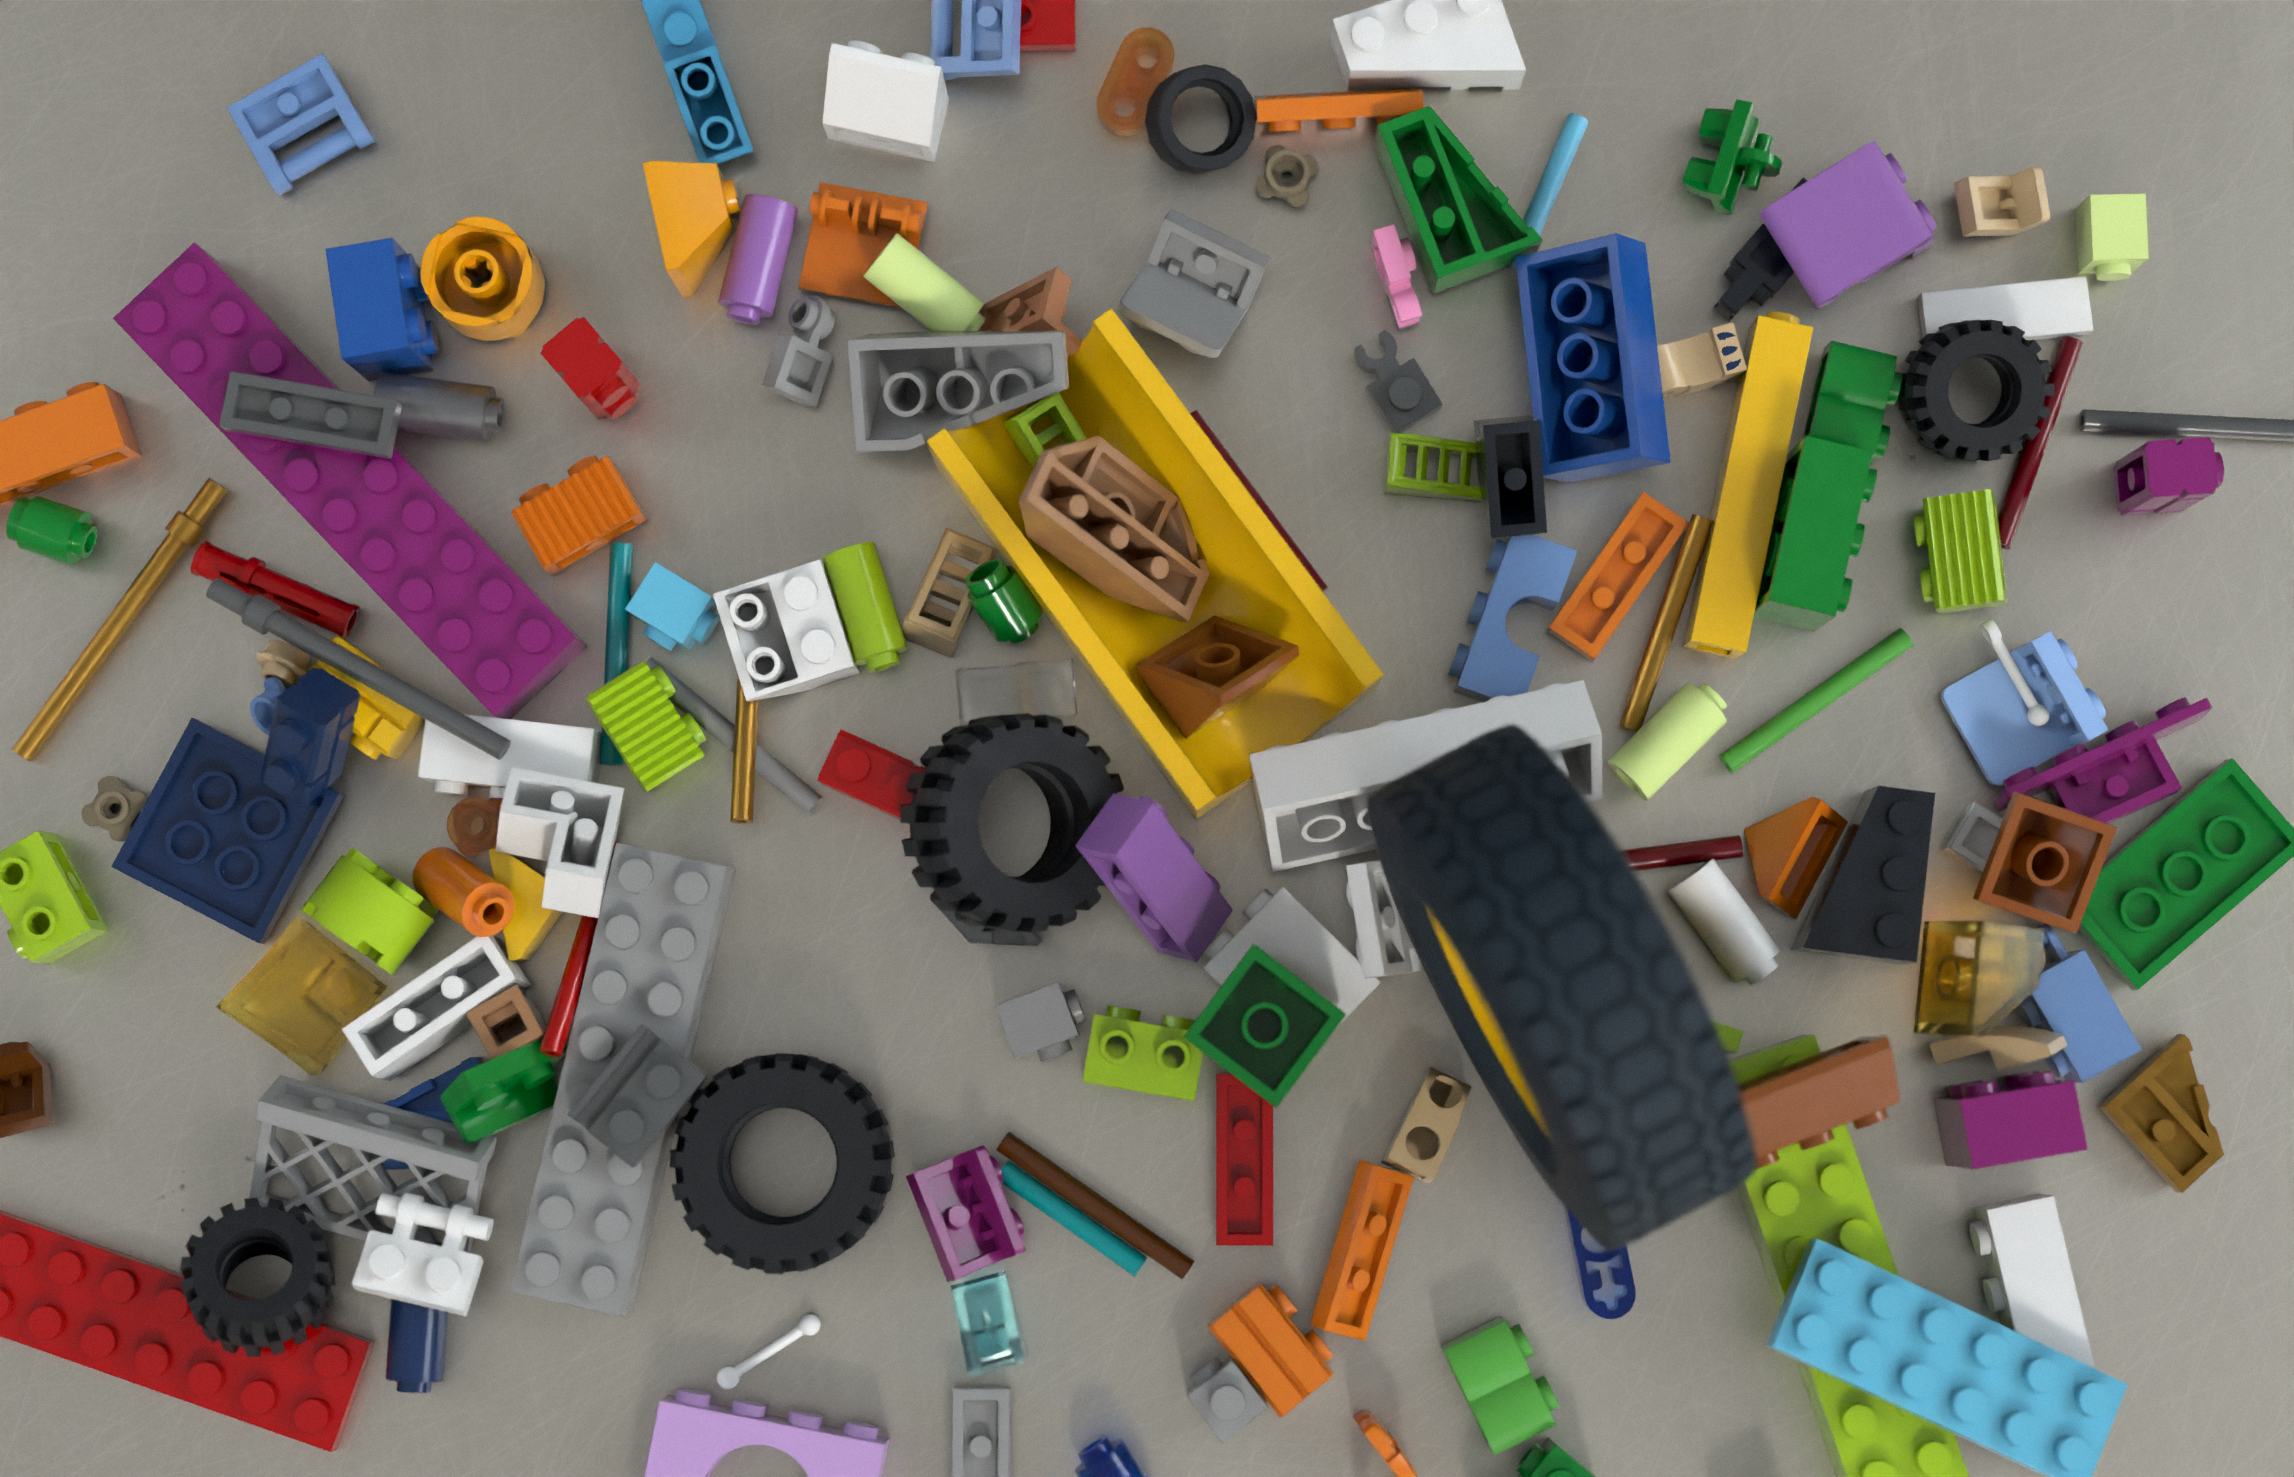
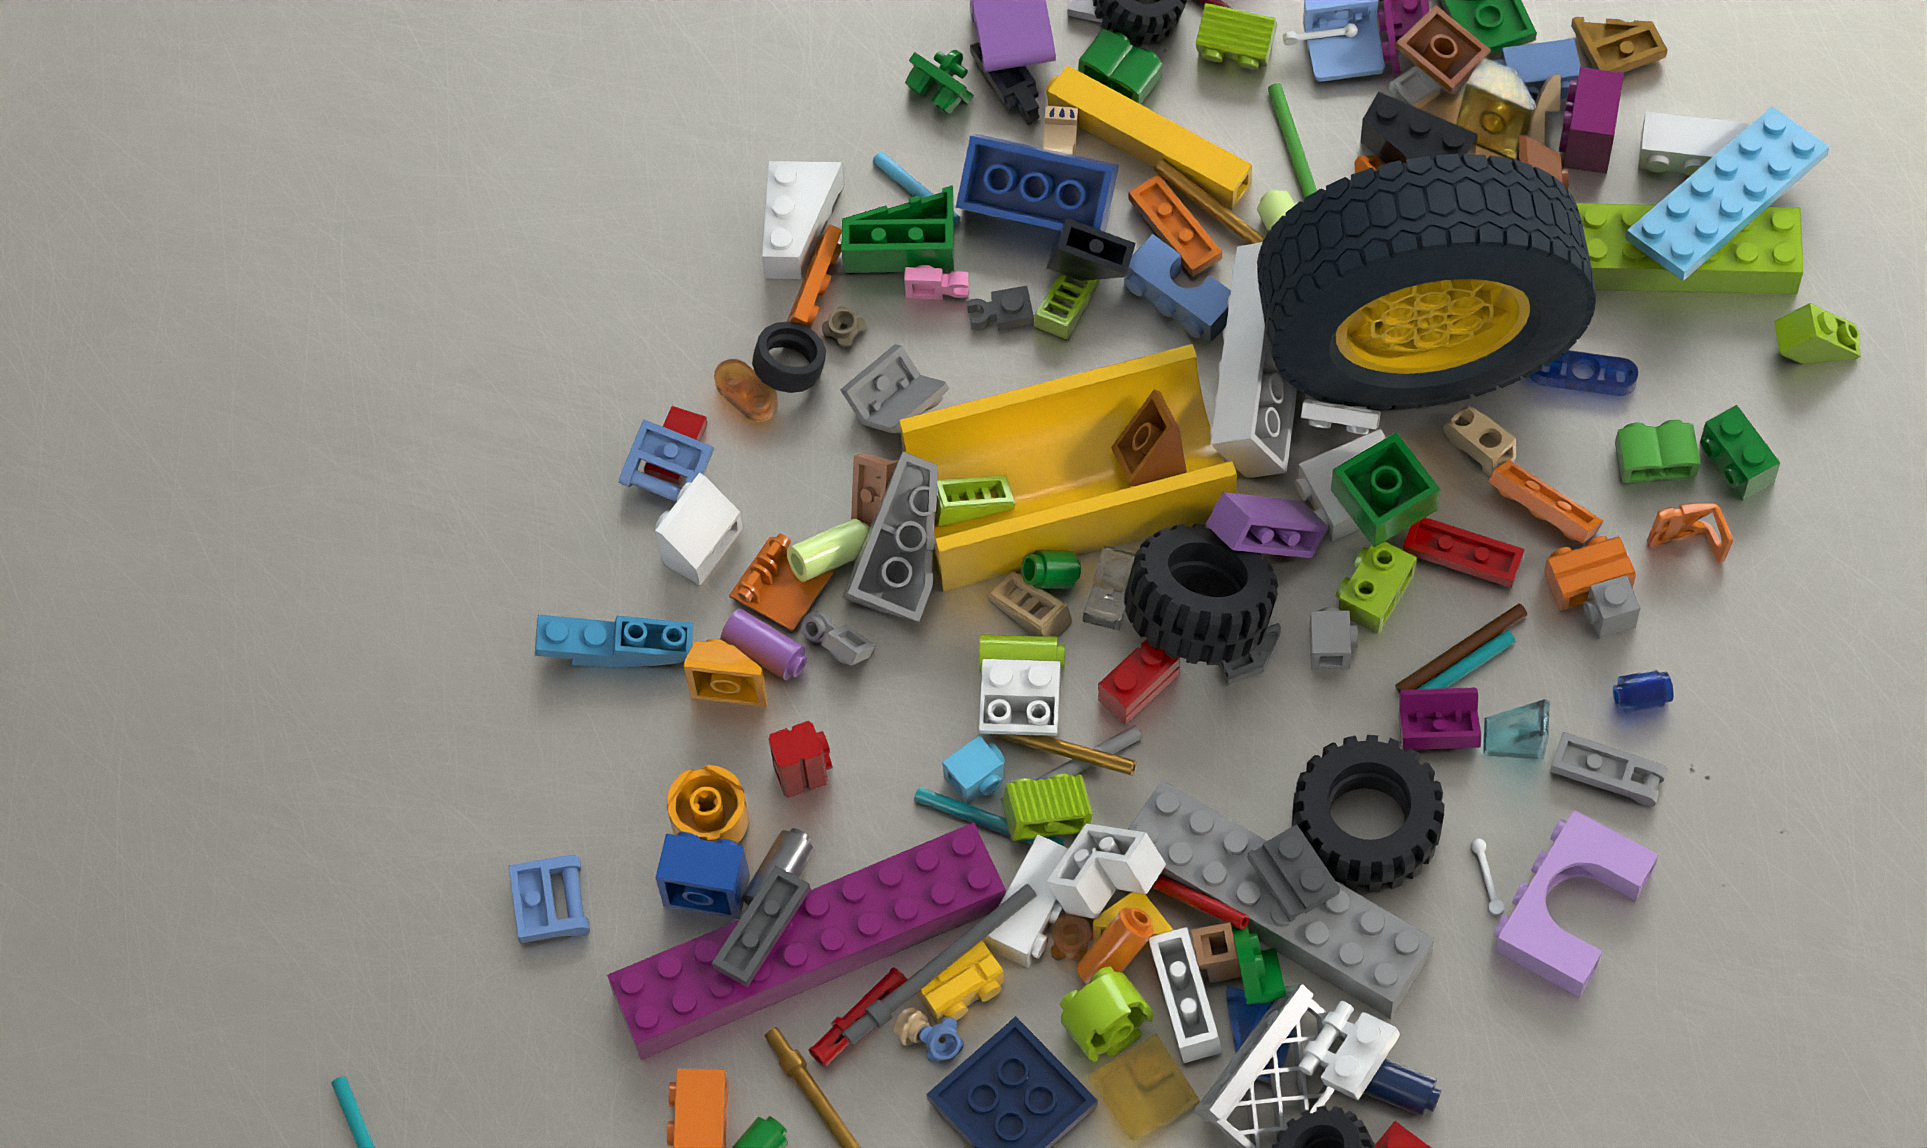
camera: 70 degrees left, 20 degrees down
dark blue brick [260,668,361,806] -> none
orange brick [511,455,648,575] -> none
medium nougat wedge [1019,436,1210,622] -> none
green brick [1754,436,1877,631] -> none

